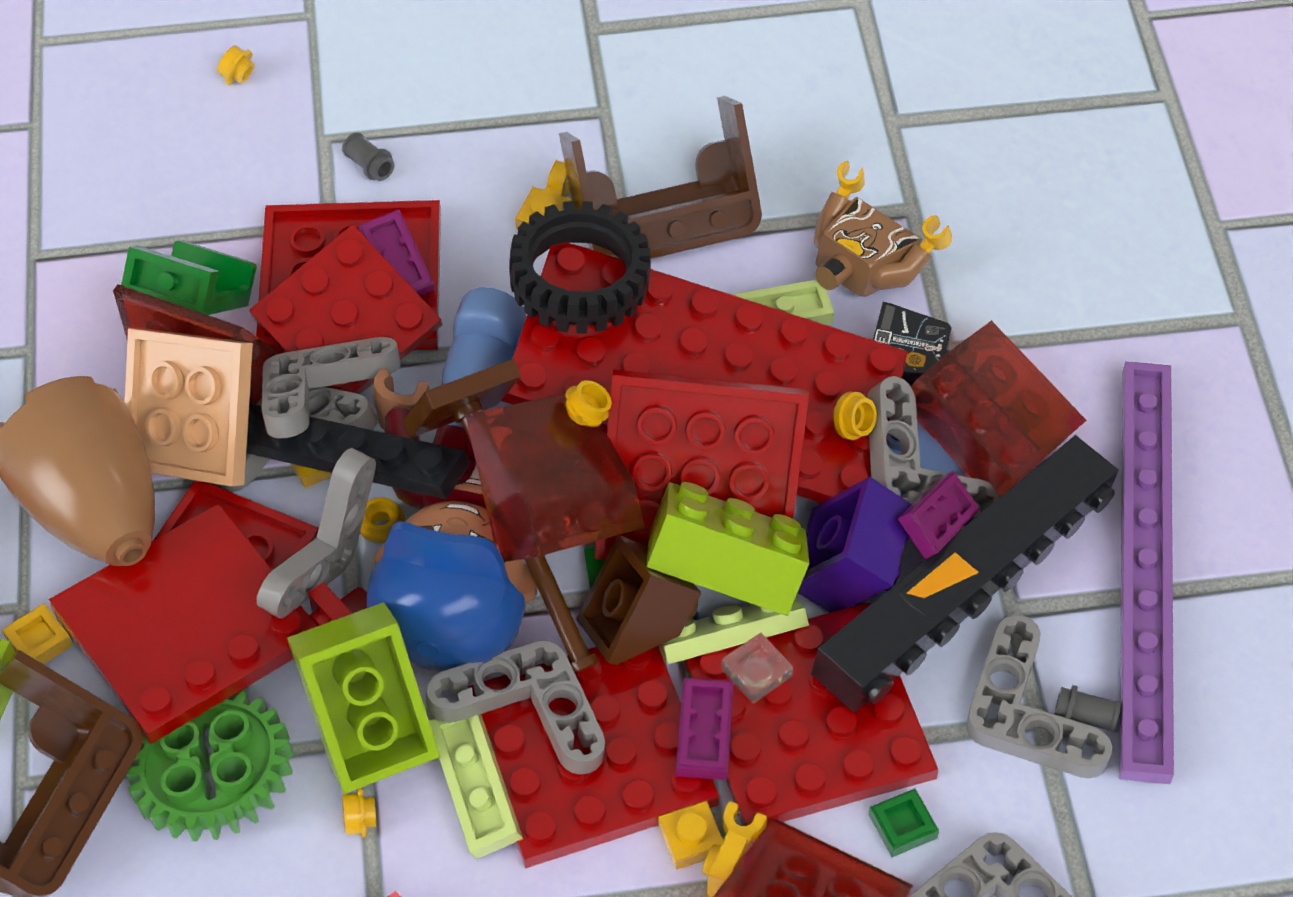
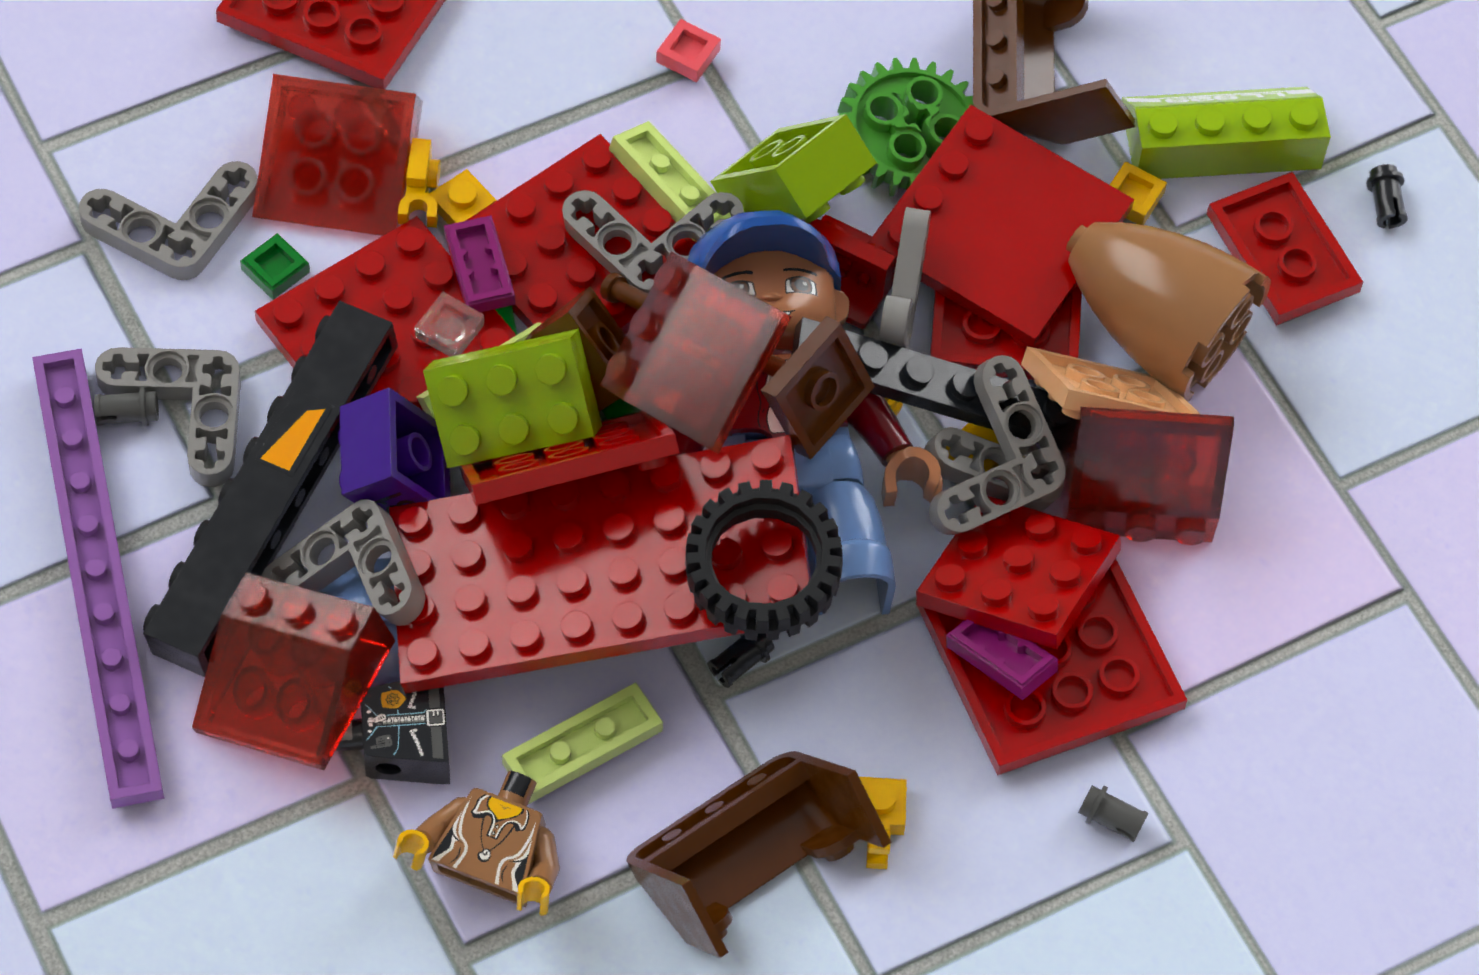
camera: 155 degrees right, 5 degrees up
green panel [120,240,257,317] -> none
yellow plate [217,45,255,85] -> none
yellow plate [342,788,376,838] -> none
yellow plate [565,380,612,427] -> none
yellow plate [833,391,877,440] -> none
magenta plate [898,470,979,559] -> none

